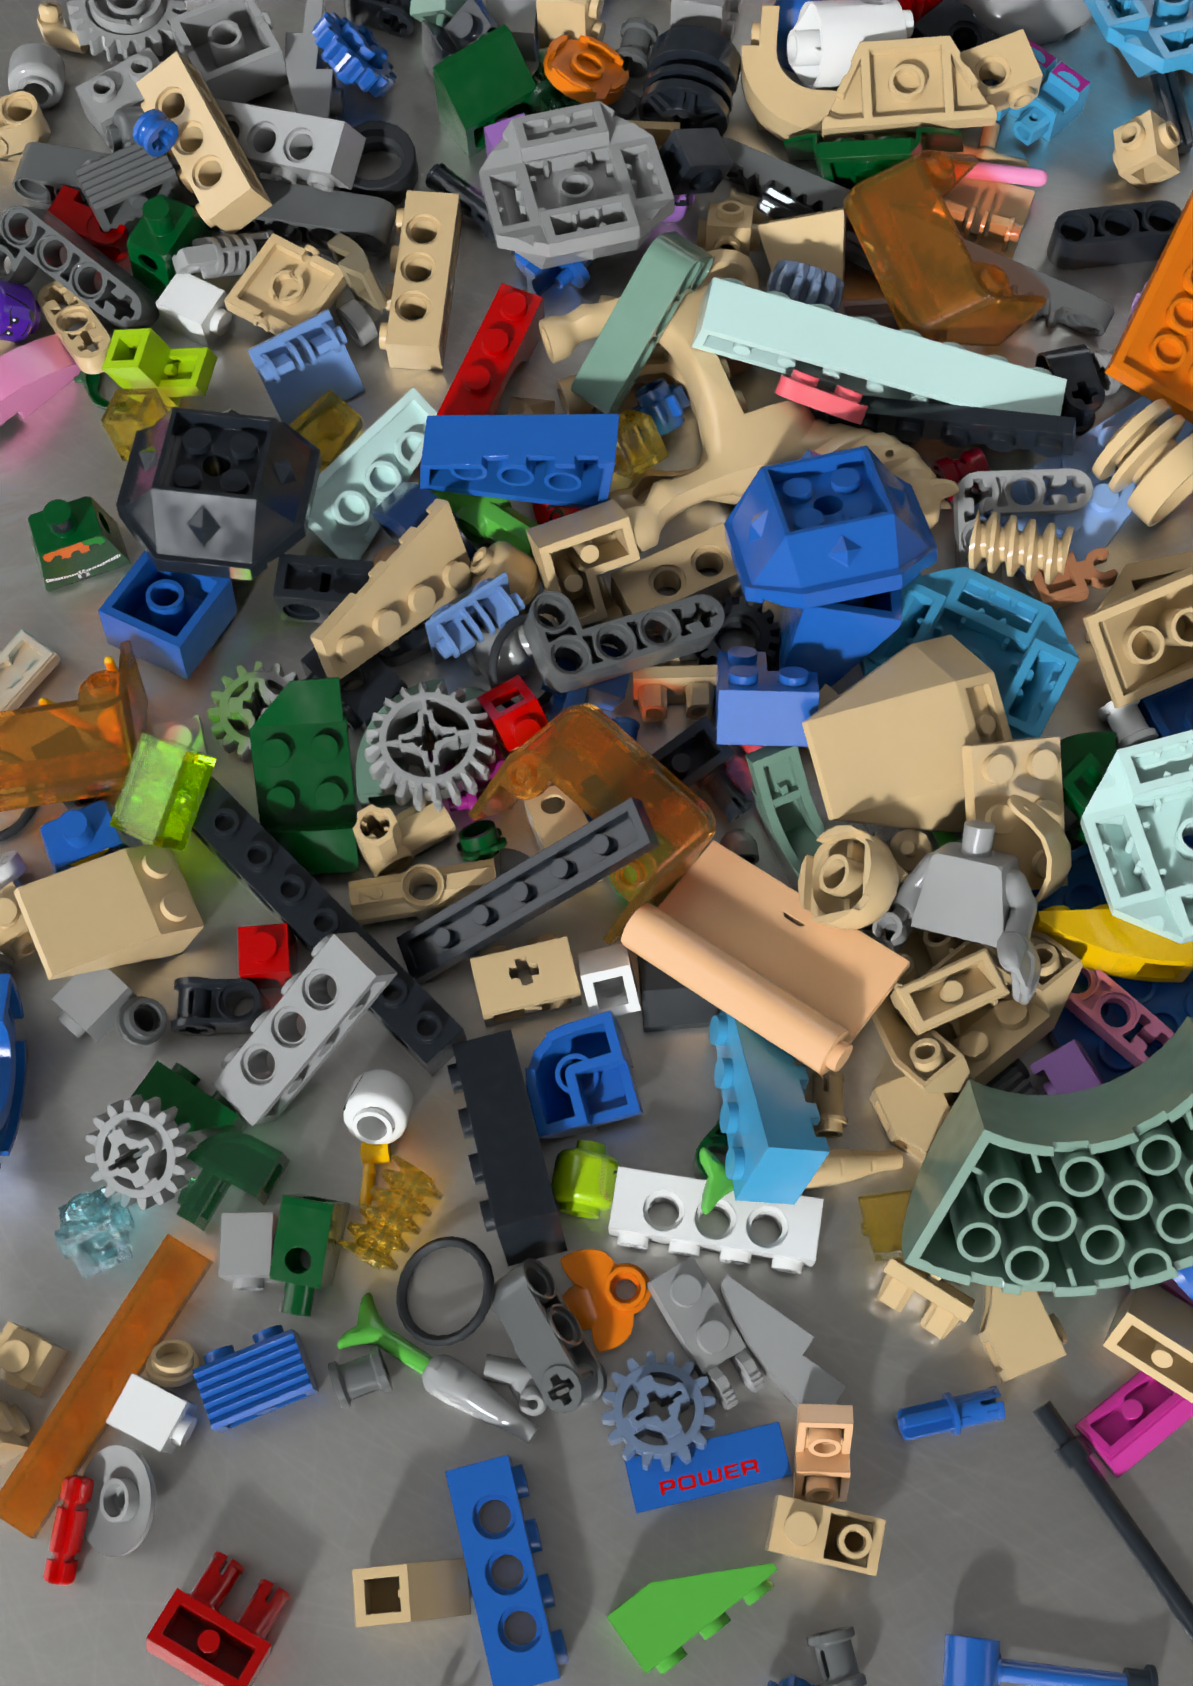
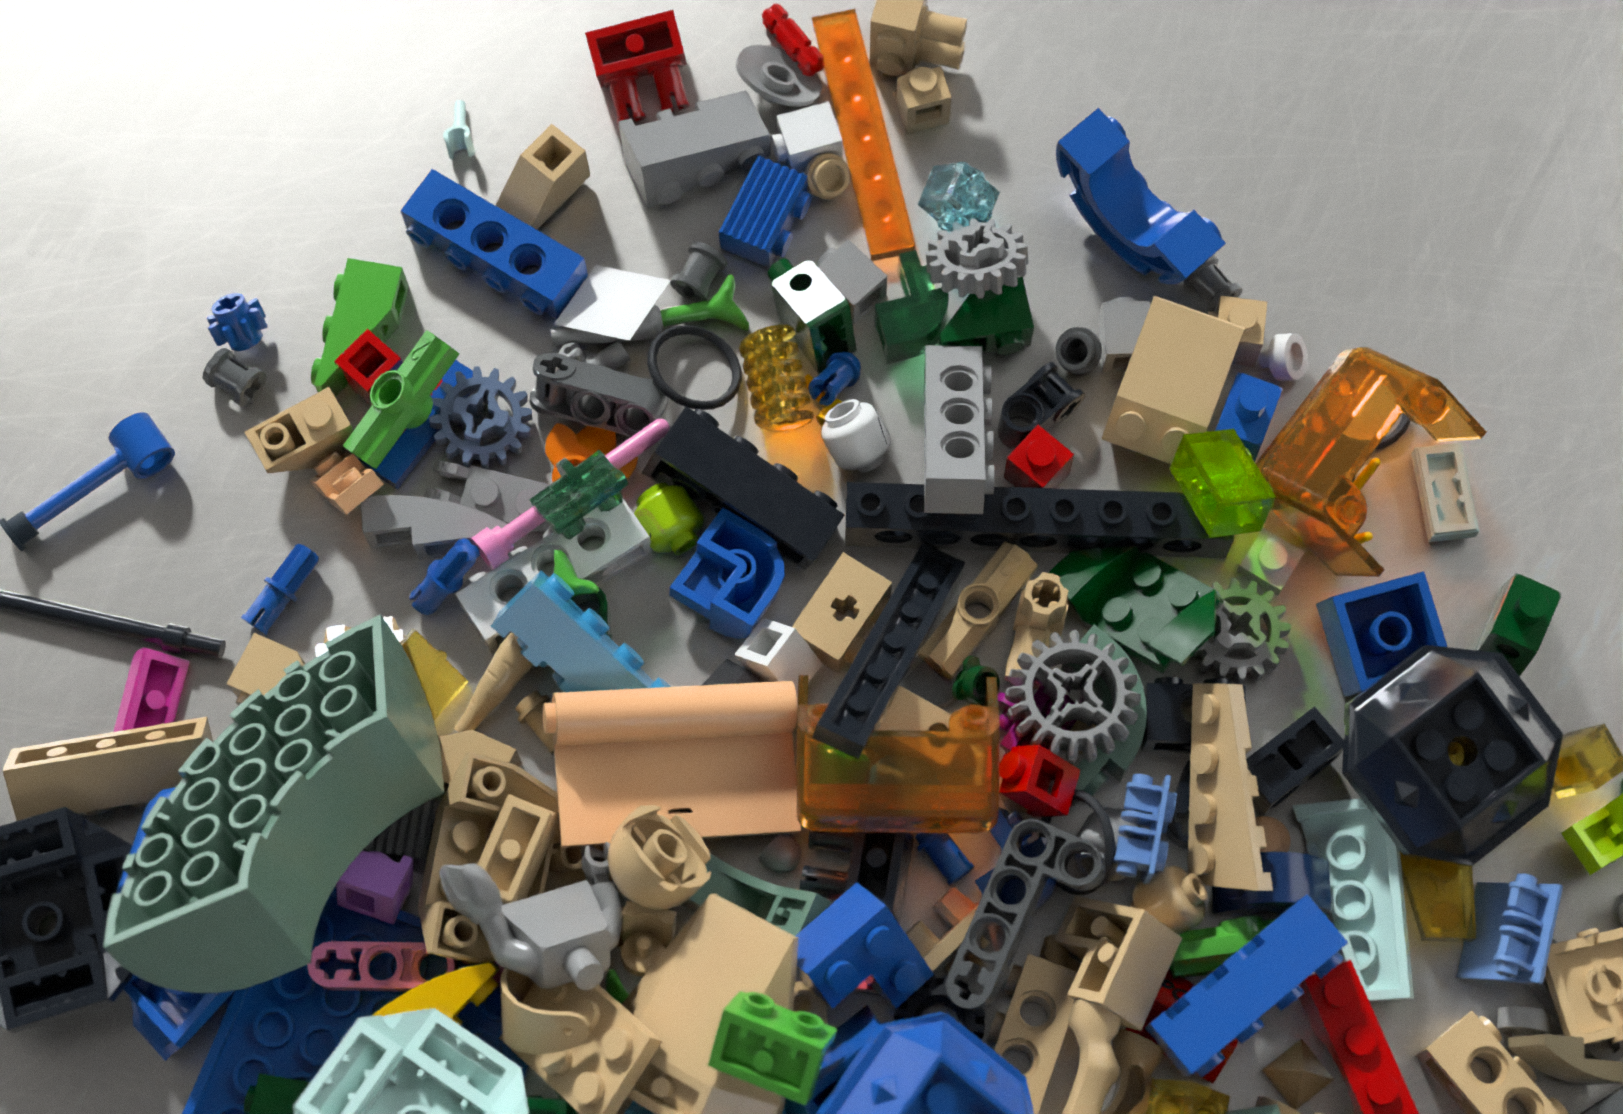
camera: 135 degrees right, 0 degrees up
none -> red brick [334,328,403,406]
none -> bright green piece [343,330,460,469]
none -> blue axle [409,538,480,615]
none -> bright pink piece [471,419,670,570]
none -> clear green hips [529,450,629,539]
none -> white sticker [554,265,671,341]
none -> light grey wedge [618,90,771,208]
none -> bright green bracket [707,991,837,1106]
none -> blue pin [808,352,861,405]

